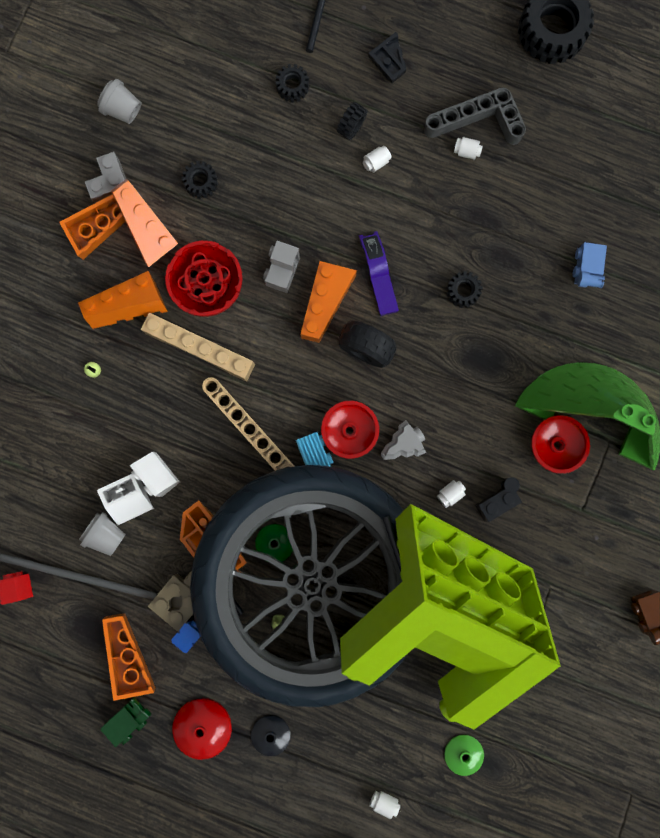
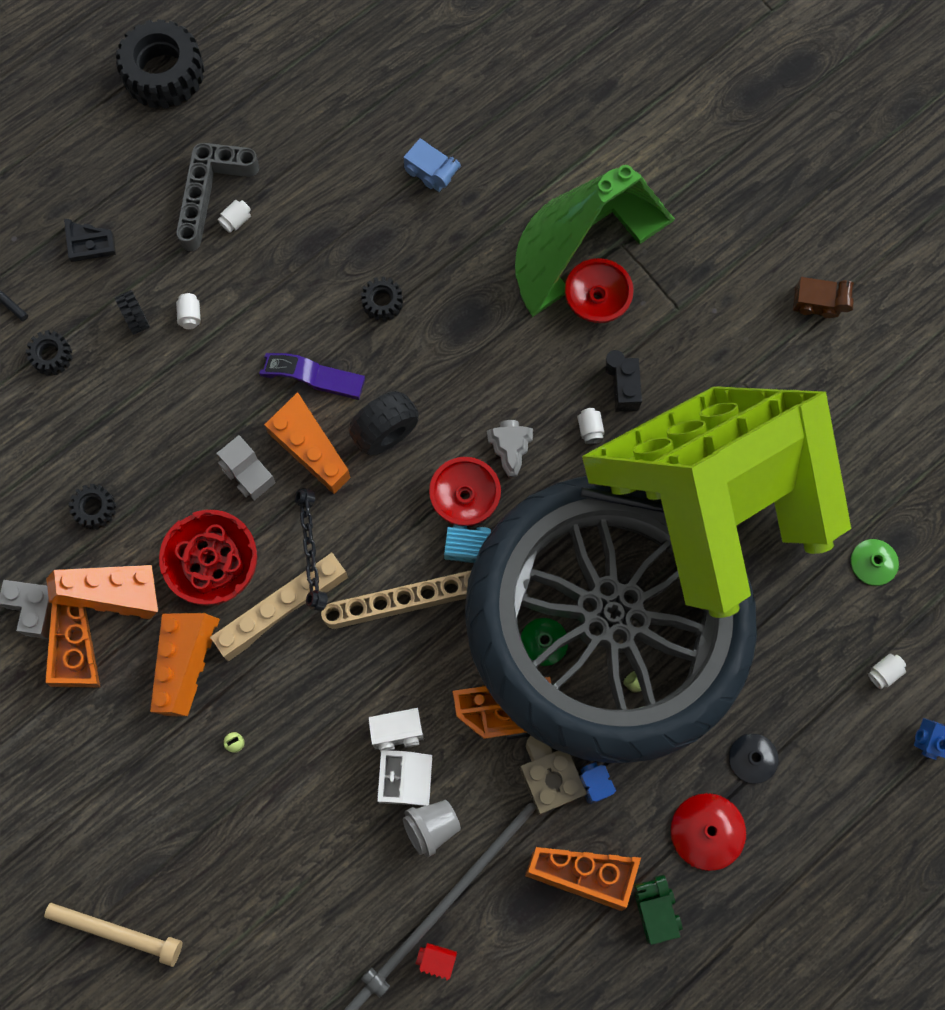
camera: 60 degrees left, 10 degrees down
none -> black piece [294,488,328,611]

